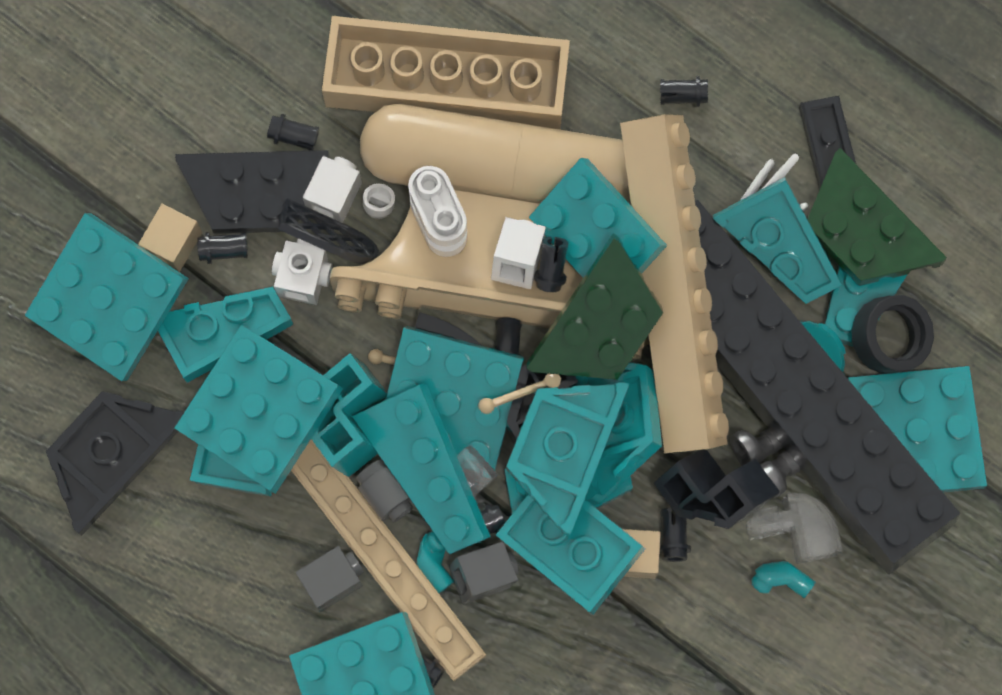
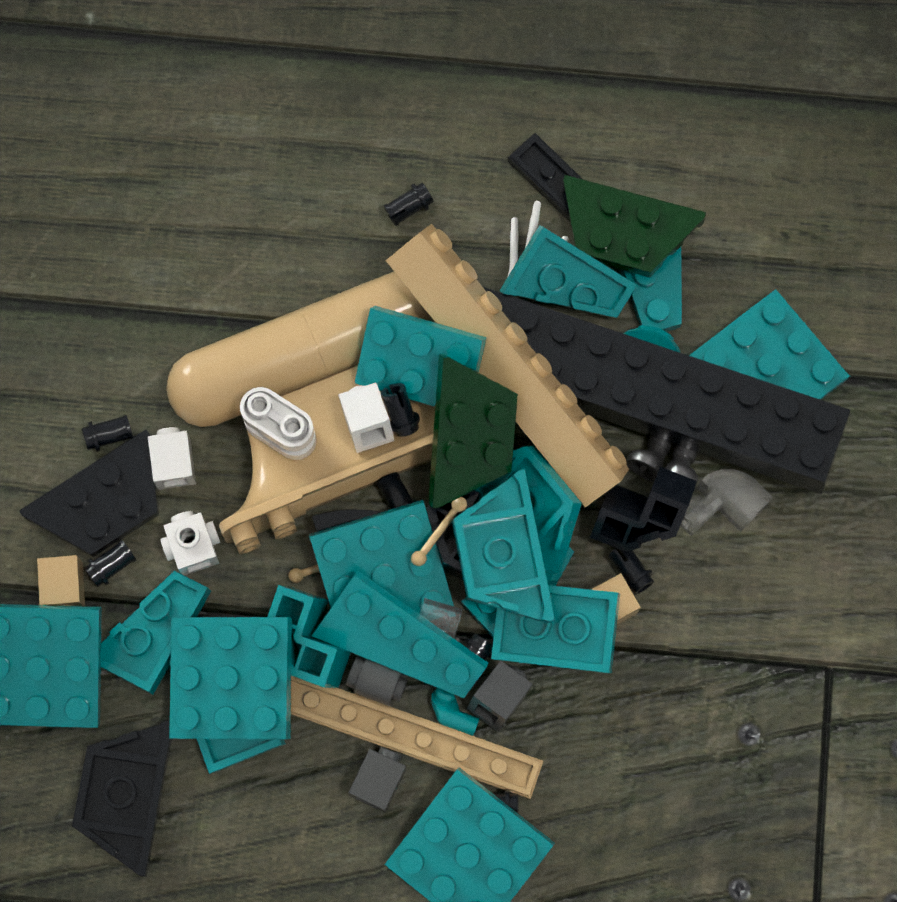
camera: 35 degrees left, 0 degrees up
black window [278,198,379,264] -> none
tan brick [322,16,570,130] -> none
white hinge [363,184,395,219] -> none
teal arm [751,561,816,598] -> none
black tyre [851,295,934,374] -> none

